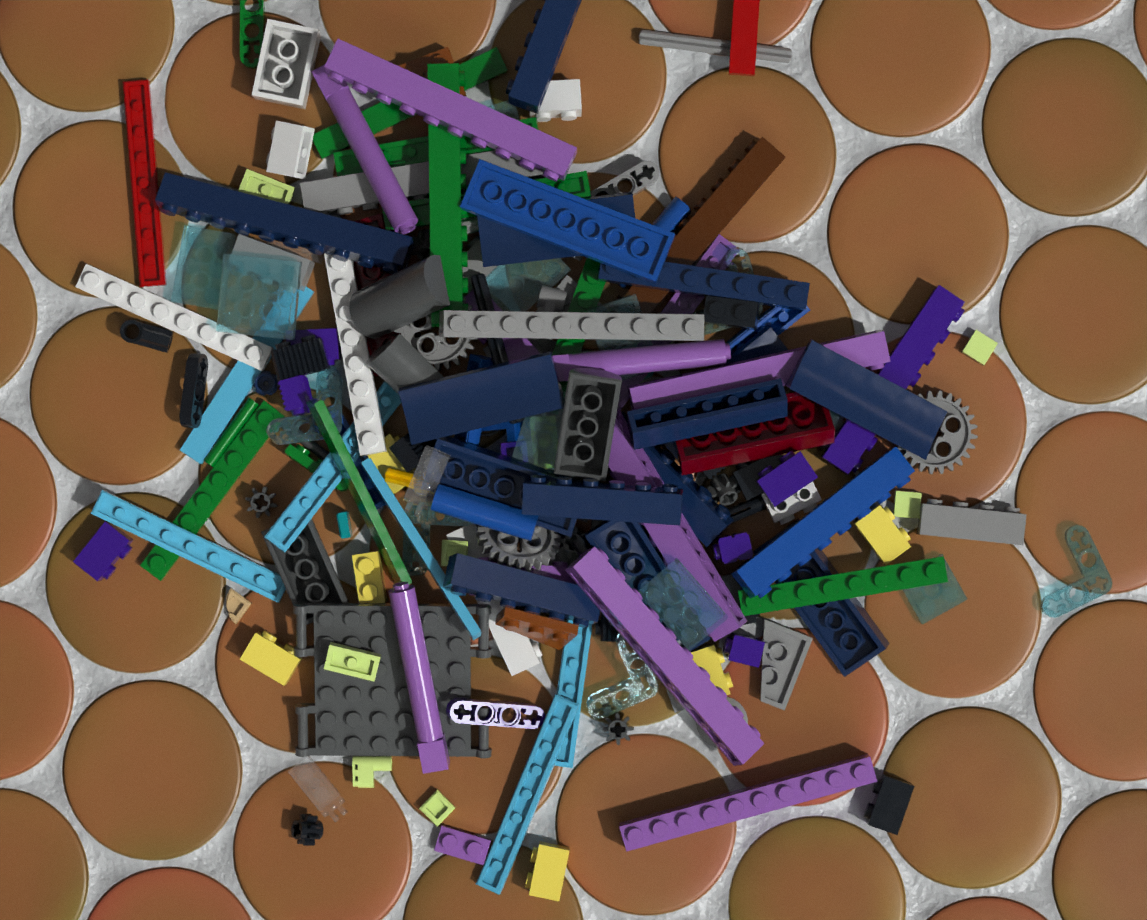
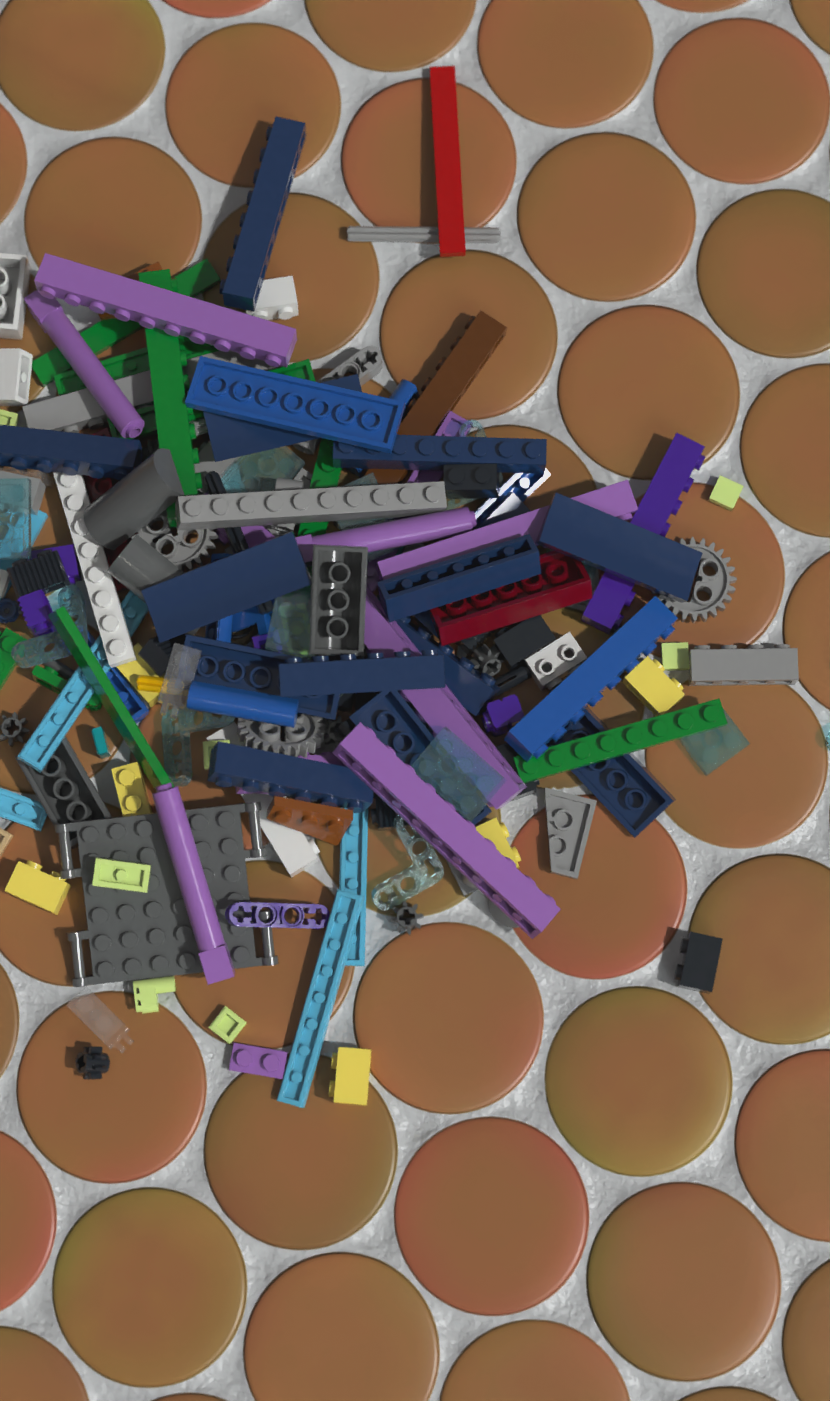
camera: 10 degrees left, 10 degrees down
medium azure tile [361,458,481,641] -> none
medium lavender brick [619,754,877,852] -> none
dark purple brick [723,632,765,668] -> none
dark purple brick [756,450,818,507] -> none

